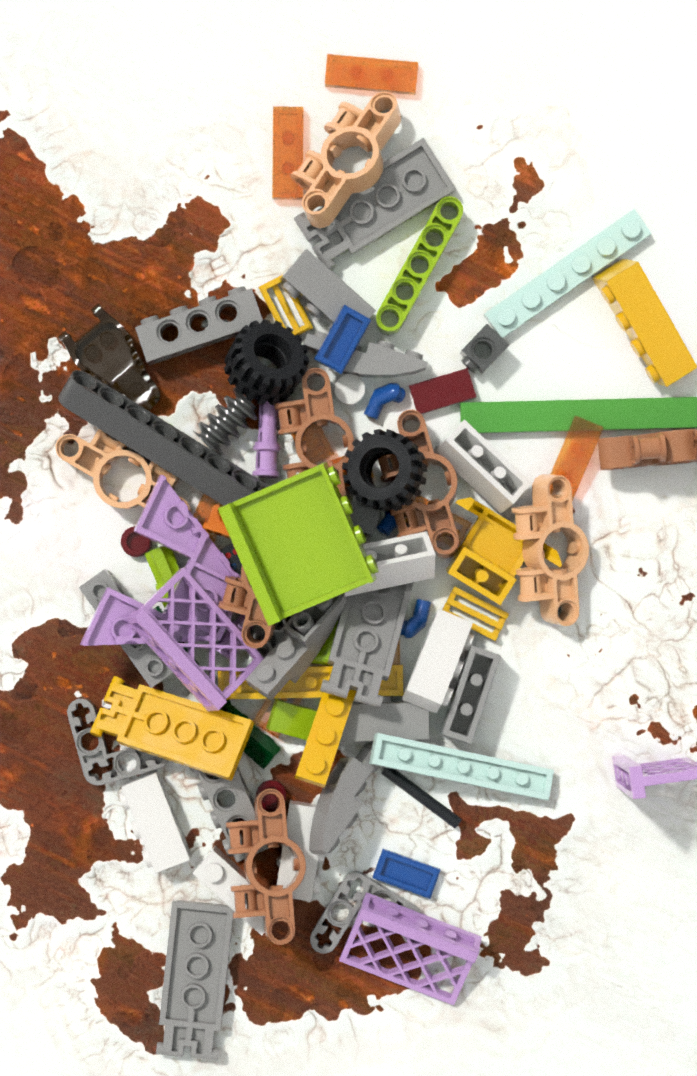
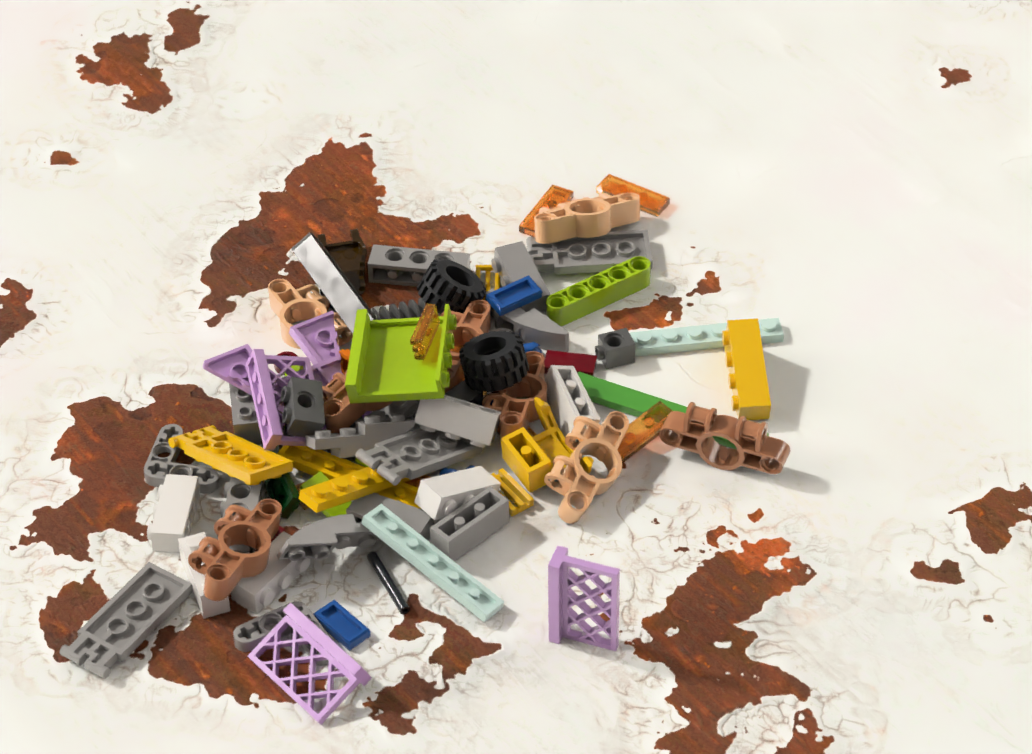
camera: 30 degrees right, 45 degrees down
none -> dark grey brick [281,376,325,438]
none -> clear orange tile [410,303,440,360]

